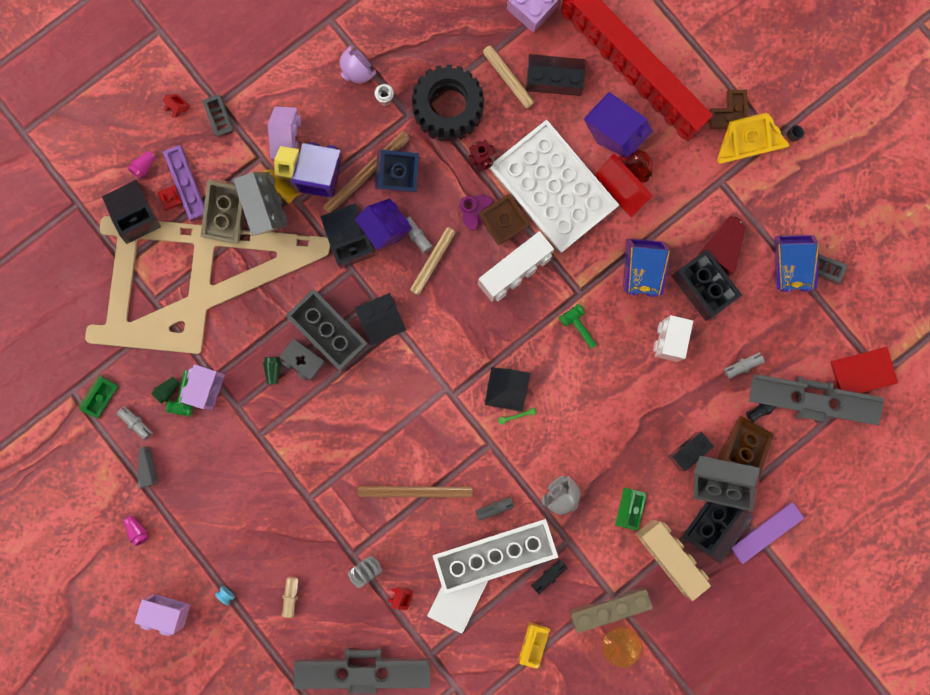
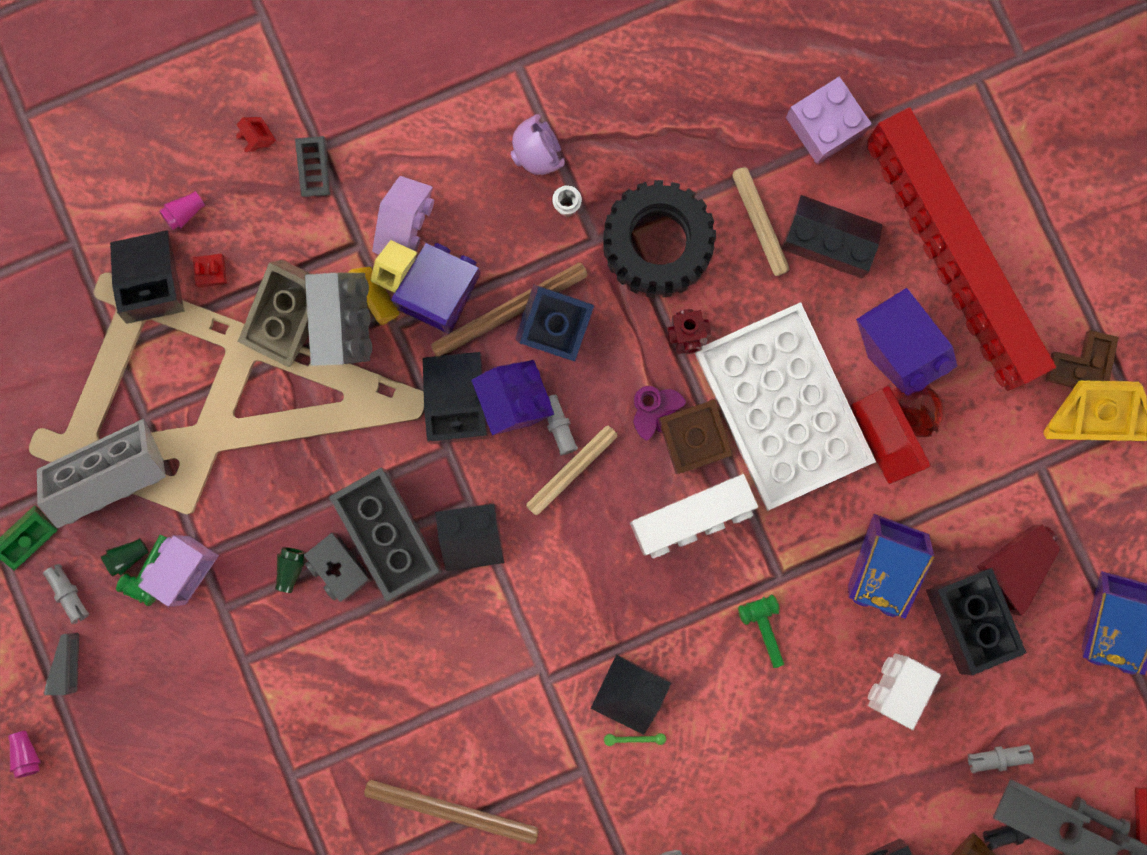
camera: 25 degrees right, 0 degrees up
medium lavender tile [163,145,204,221] -> none
none -> light grey slope [37,419,166,529]

